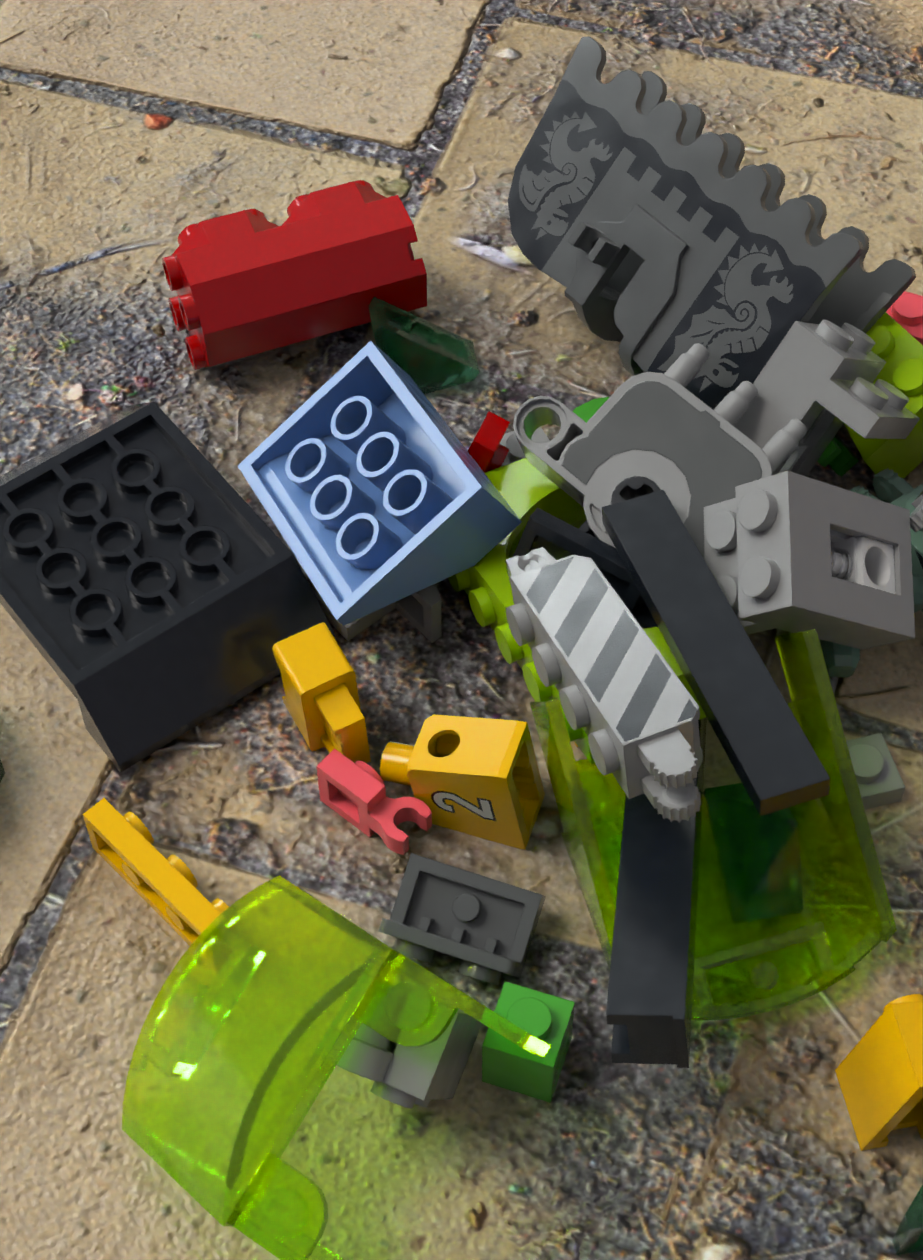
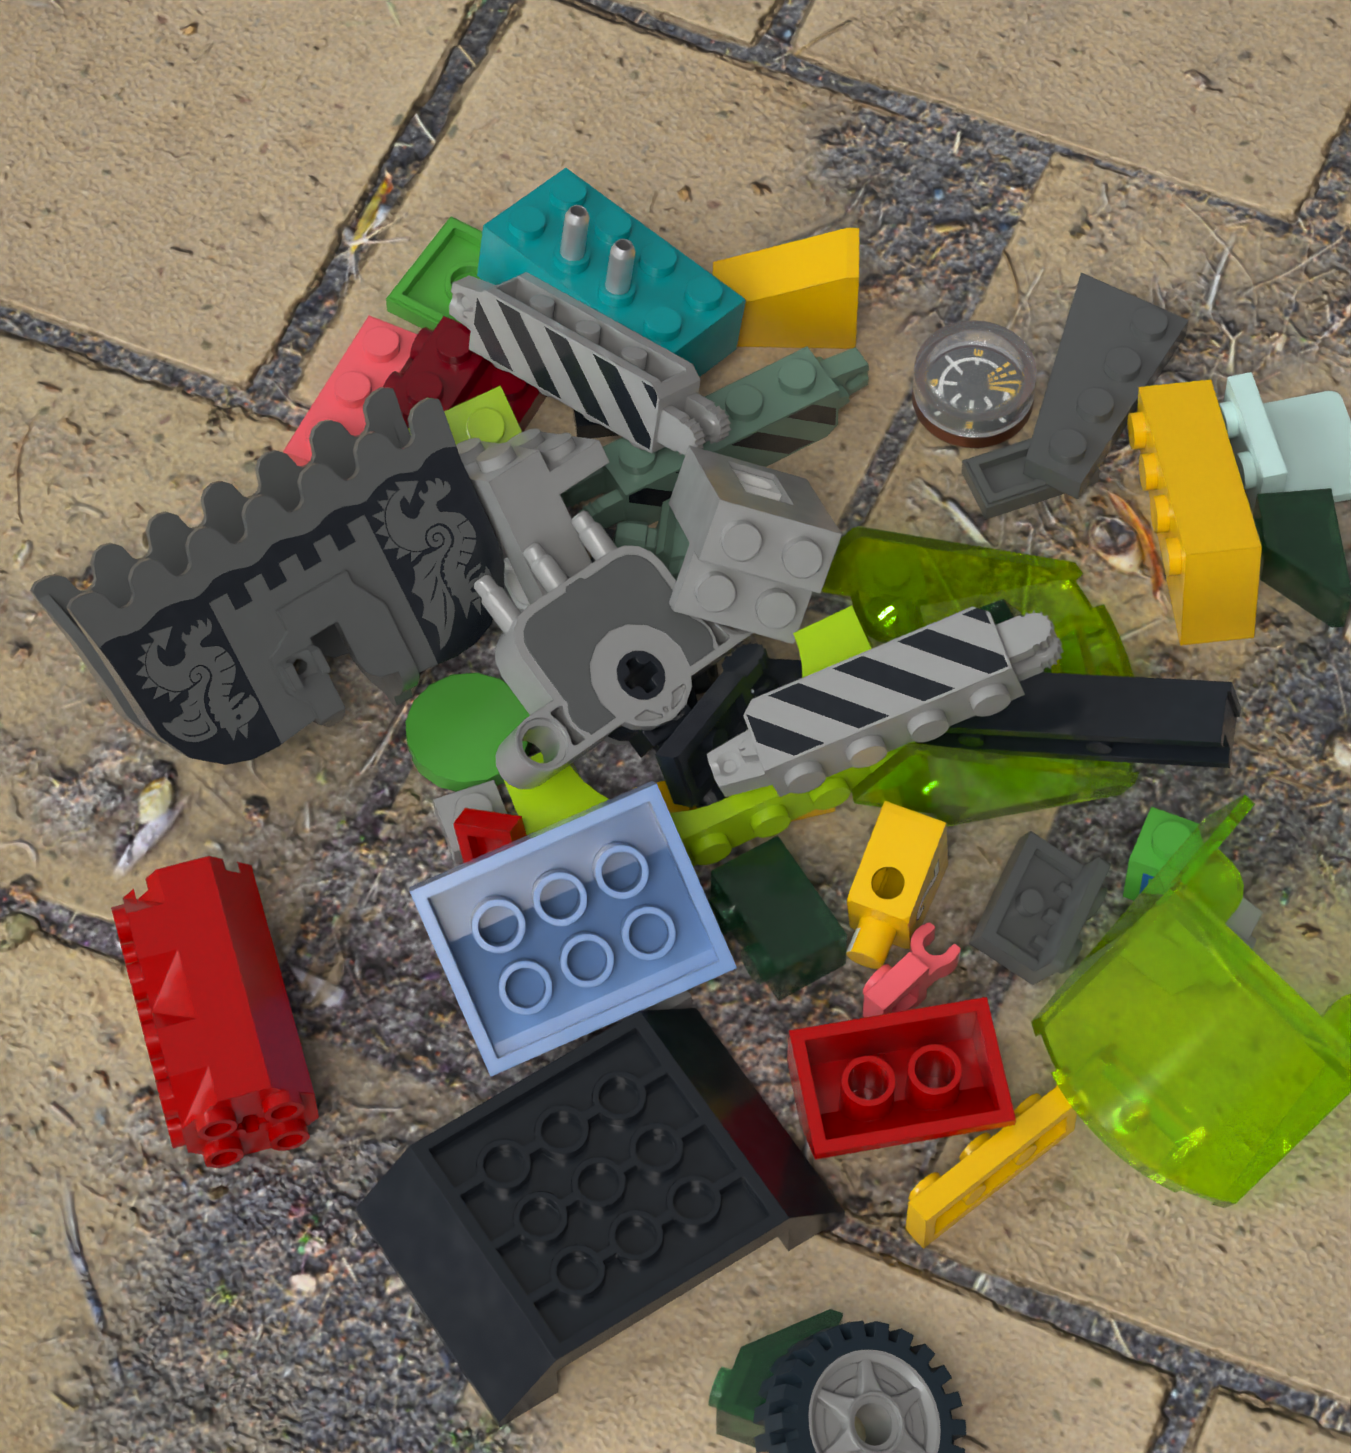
camera: 85 degrees left, 5 degrees up
yellow piece [272,622,371,763] -> none
clear green slope [368,297,480,394] -> none
black tile [602,490,830,816] -> none
none -> clear green brick [708,835,847,1001]
none -> red slope [787,997,1016,1160]

